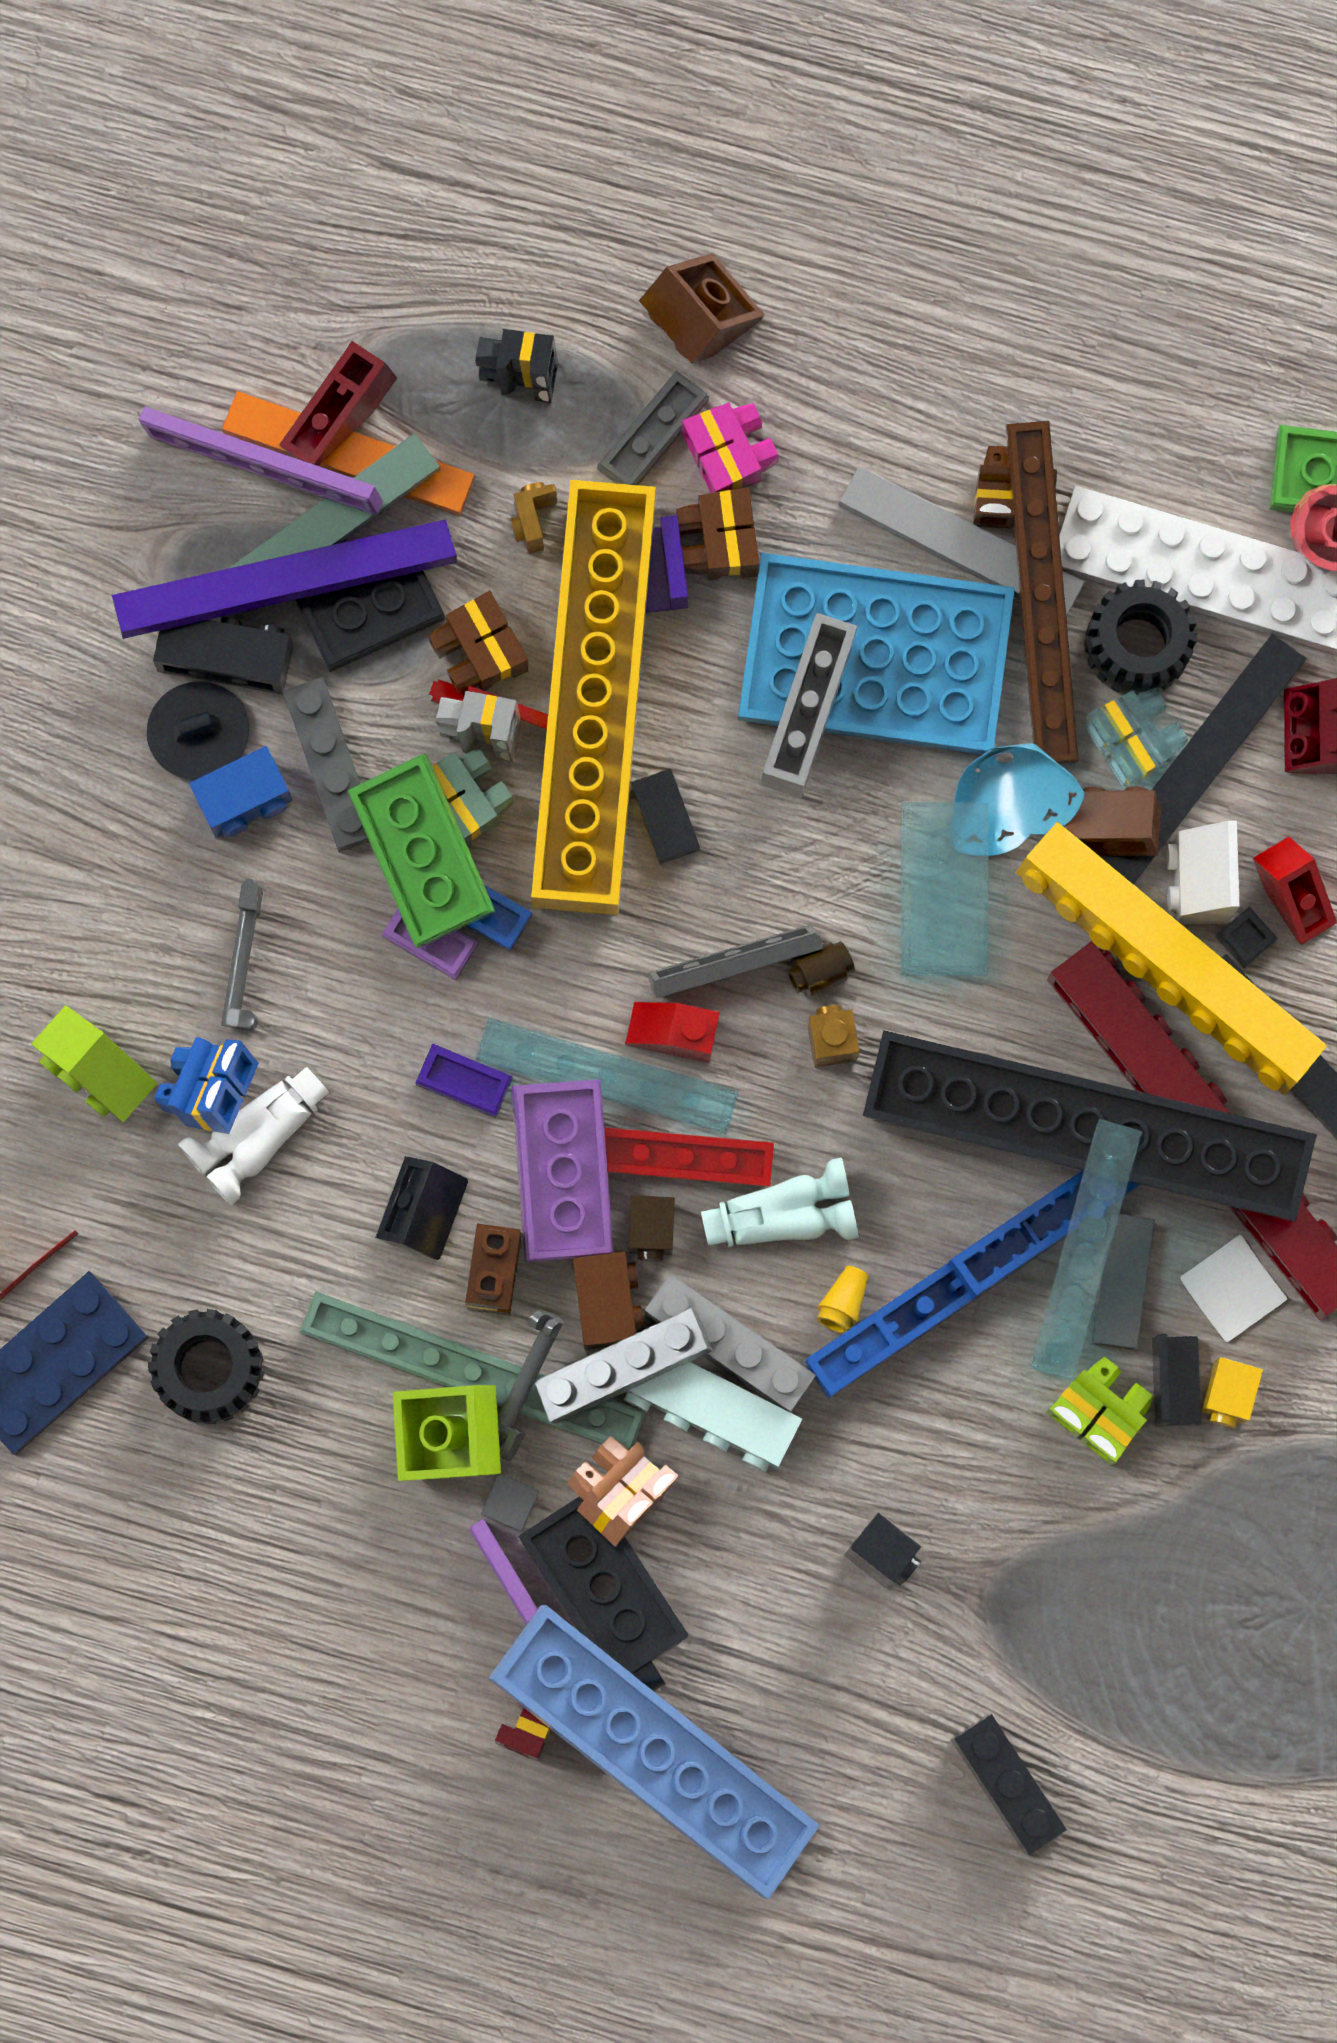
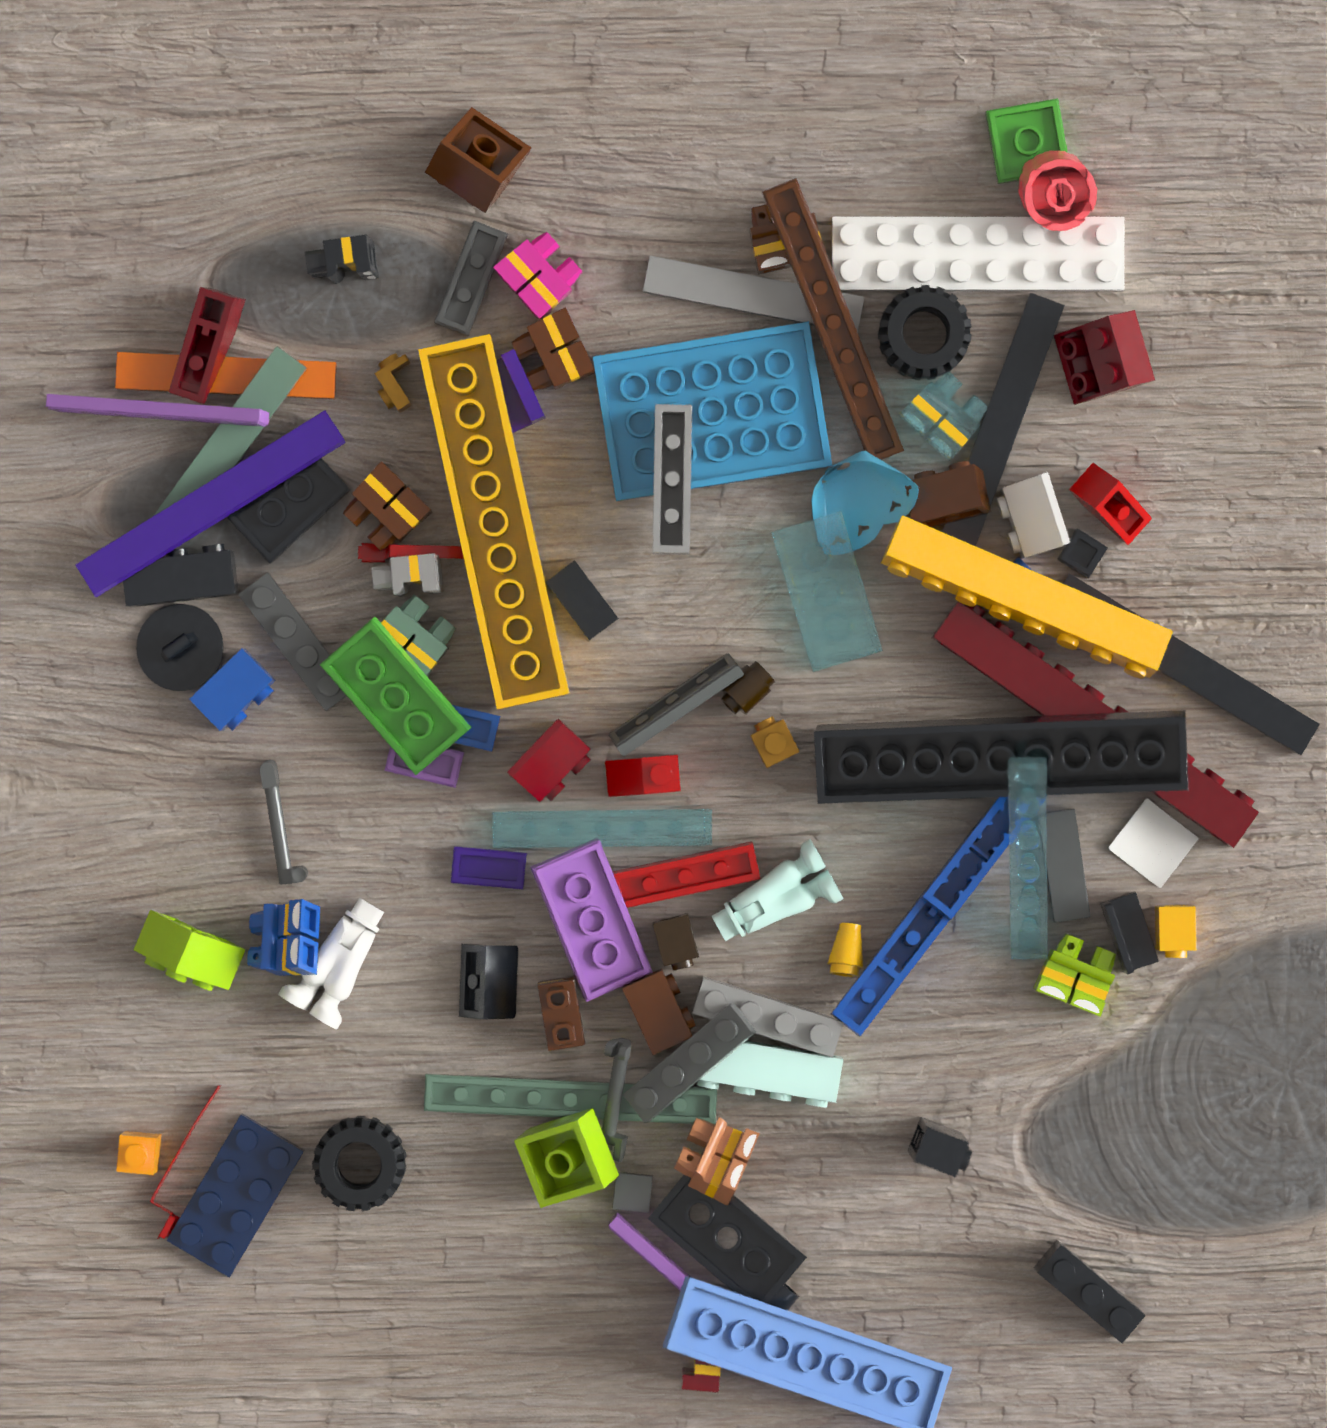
camera: 15 degrees left, 10 degrees up
none -> dark red slope [507,719,591,802]

